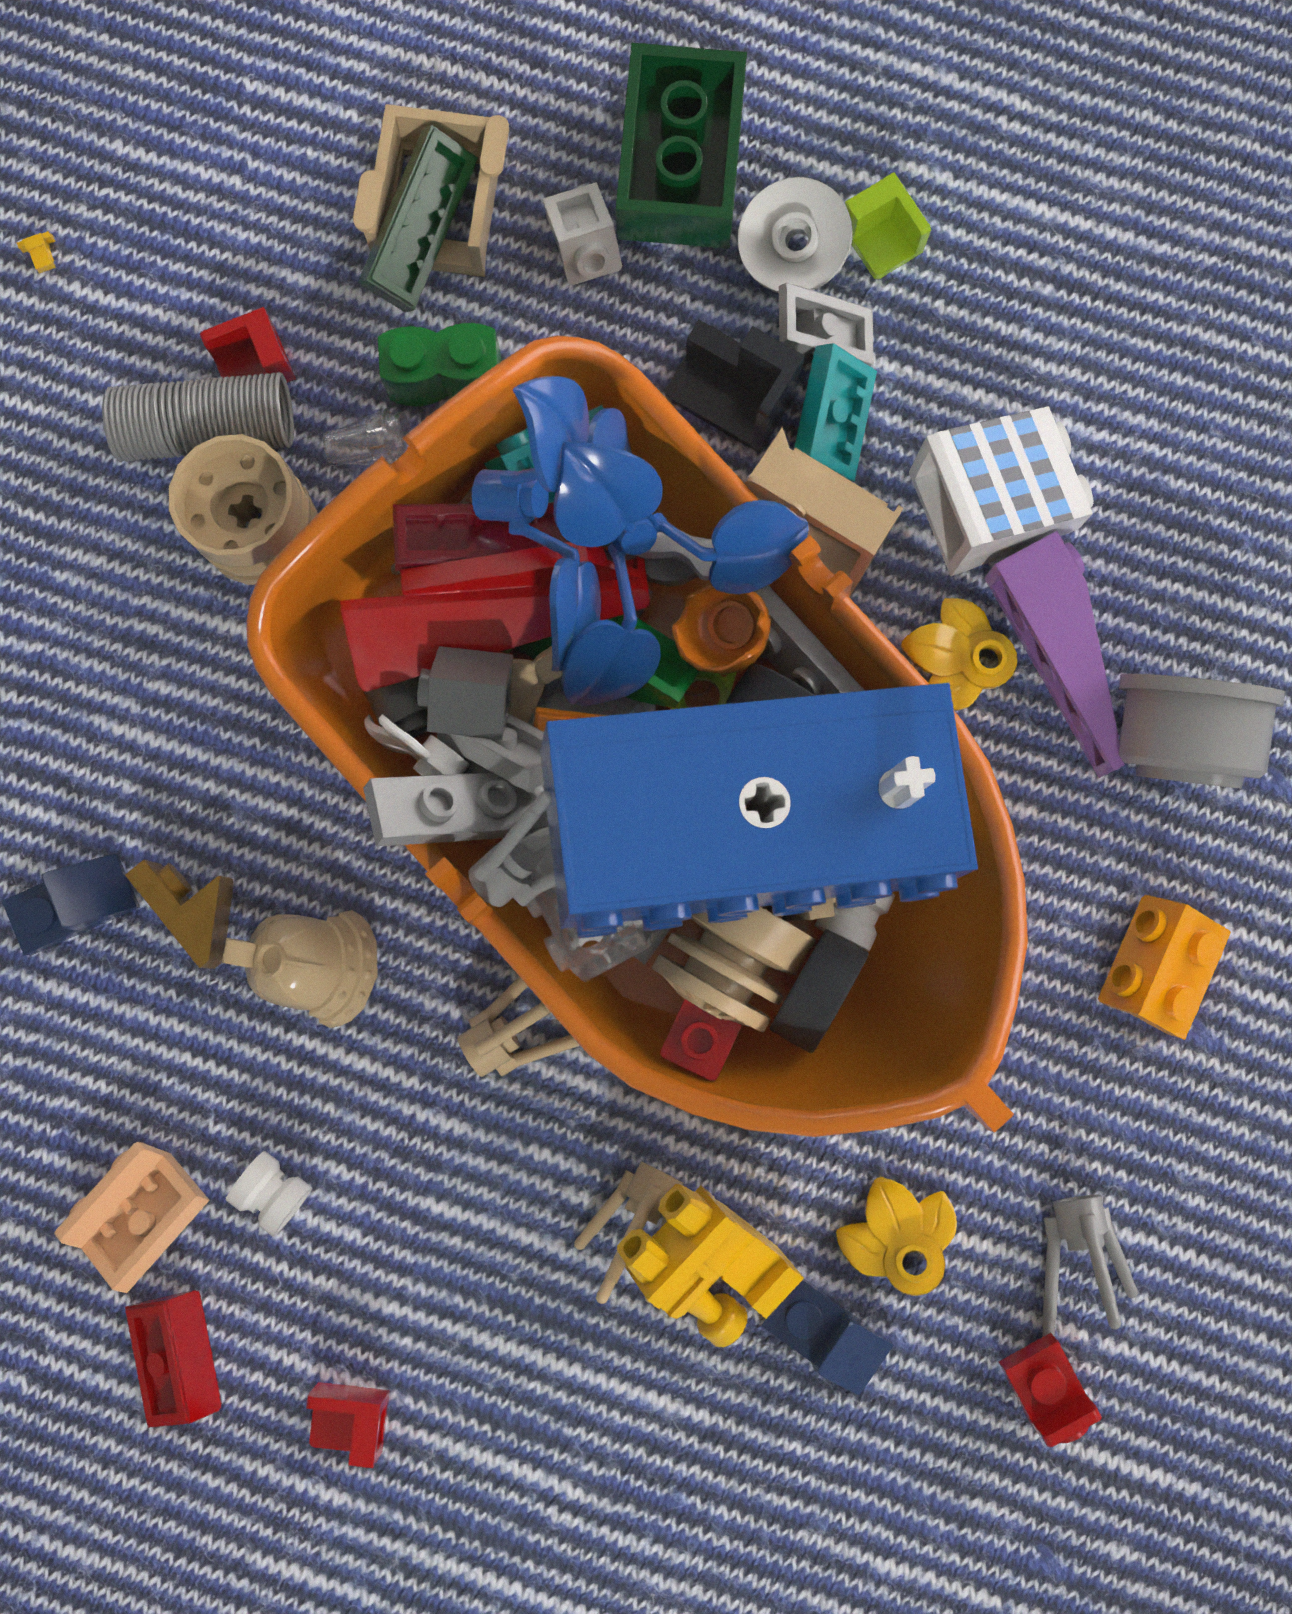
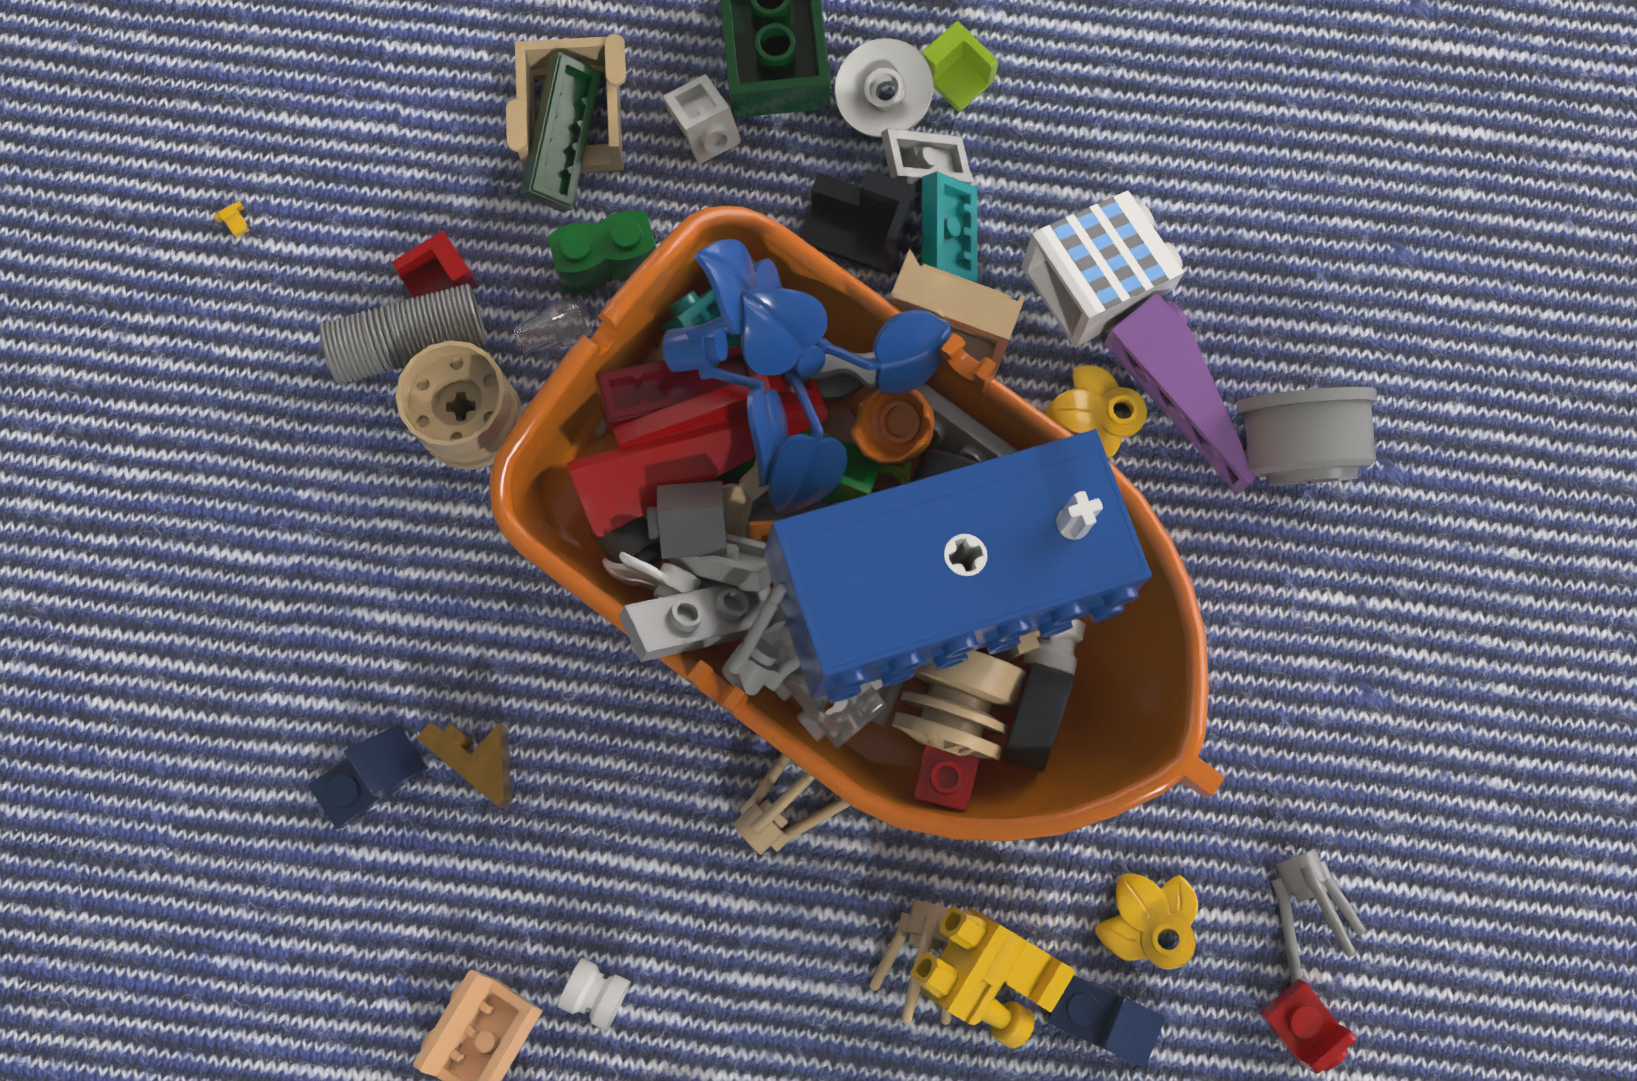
camera: 15 degrees left, 5 degrees down
tan helmet [222,910,378,1028] -> none
light orange bracket [1098,895,1231,1040] -> none

